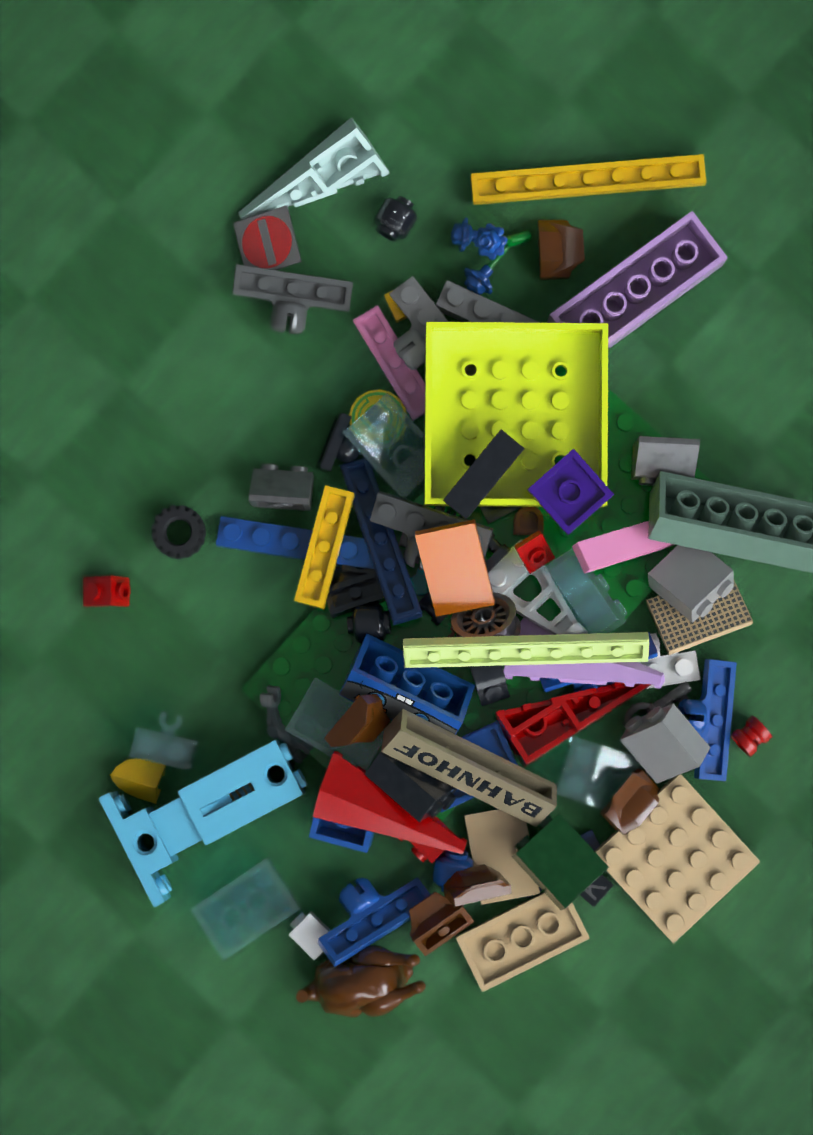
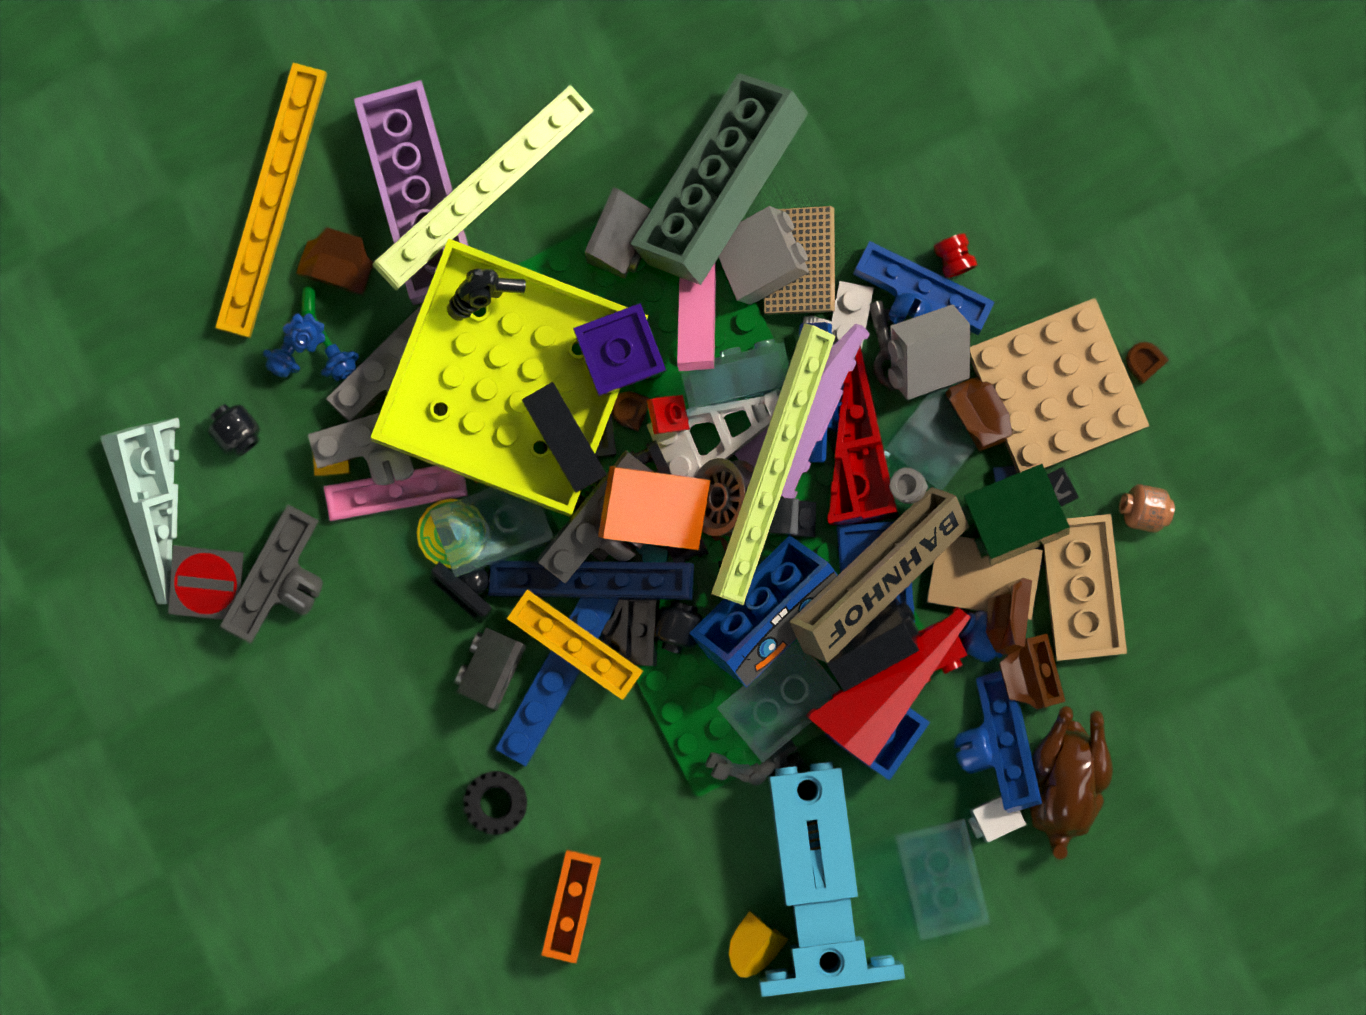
camera: 70 degrees left, 0 degrees up
red bracket [83,576,131,607] -> none
clear light blue brick [129,711,198,770] -> none
reddish brown slope [324,694,390,747] -> none
none -> yellowish green tile [372,85,594,291]
none -> black piece [447,269,526,321]
none -> orange brick [541,849,602,964]
none -> light grey tile [889,468,928,504]
none -> nougat head [1119,484,1175,533]
none -> reddish brown tile [1126,342,1169,384]

